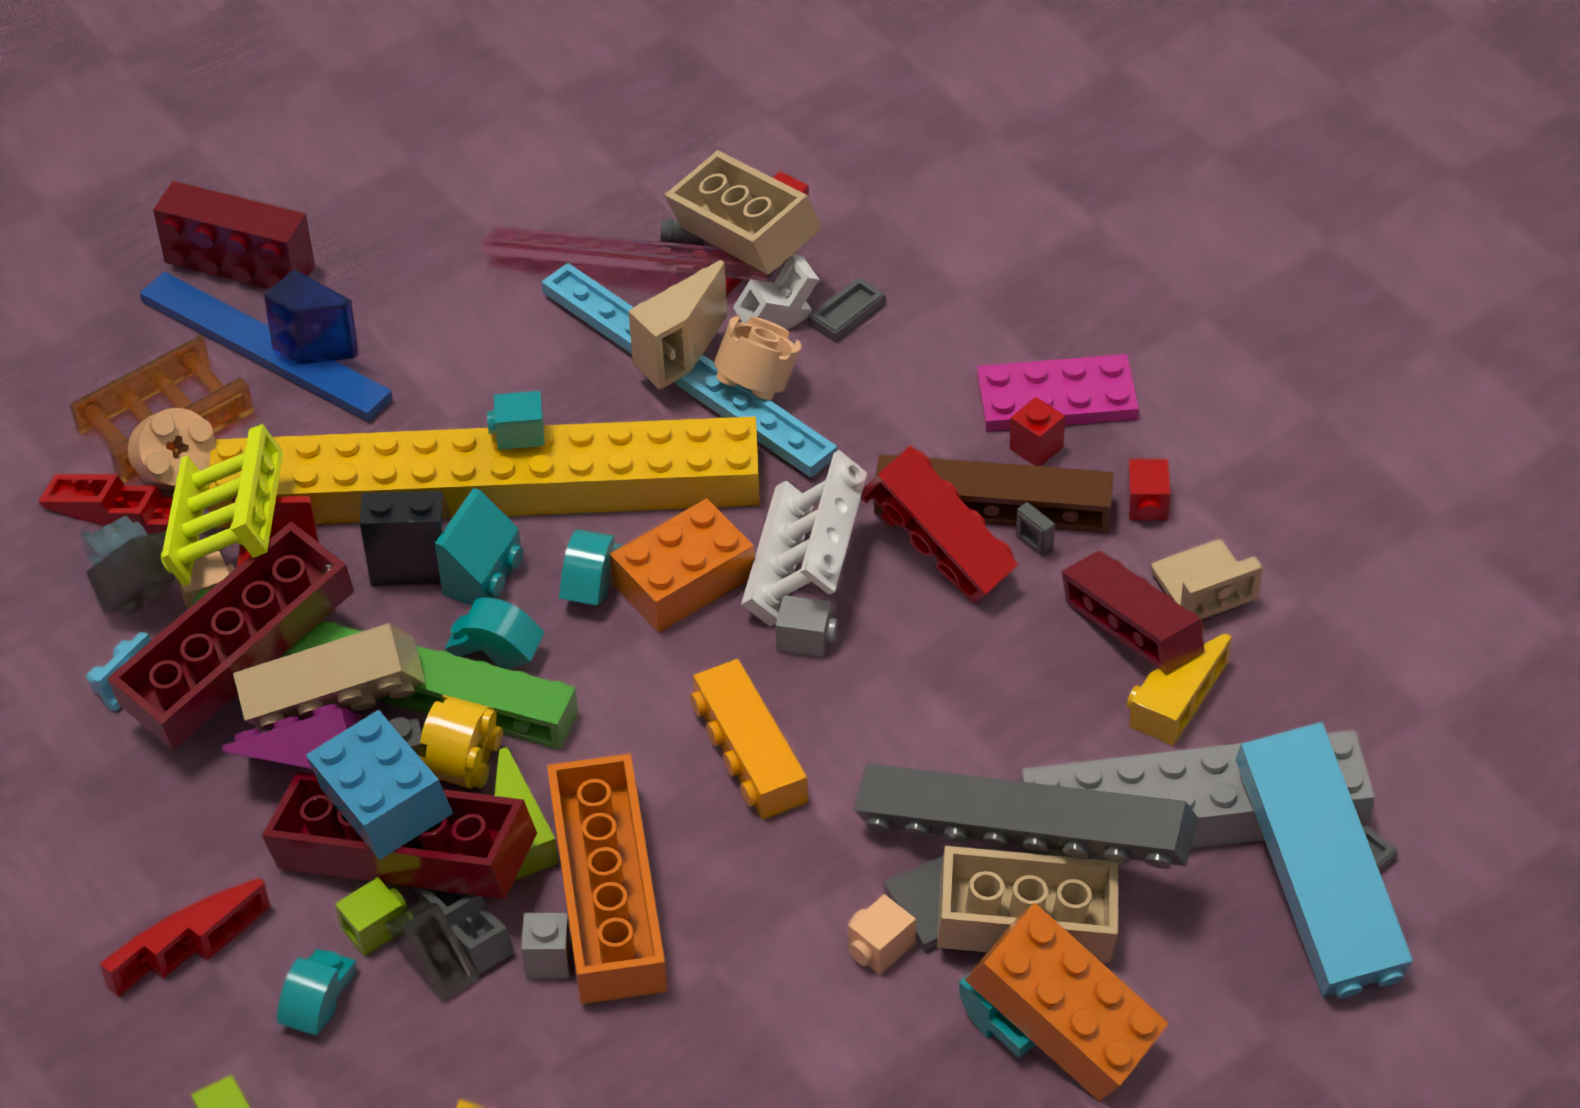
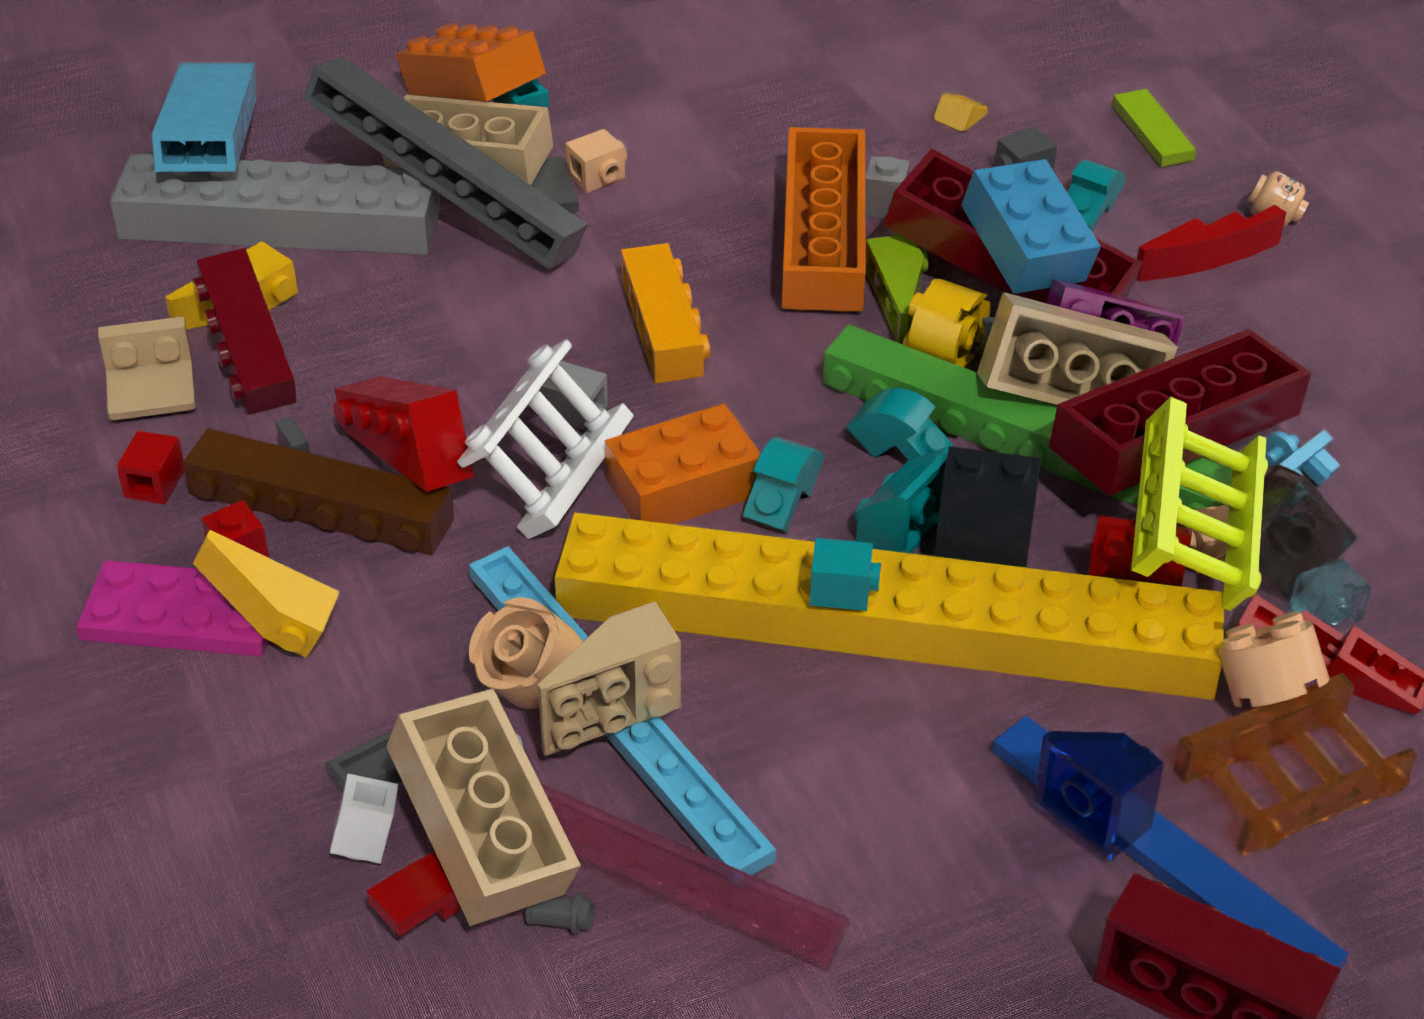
camera: 170 degrees left, 5 degrees down
none -> yellow slope [193,530,339,658]
none -> white brick [330,774,398,863]
none -> dark grey brick [994,126,1057,171]
none -> light nougat head [1247,171,1309,228]

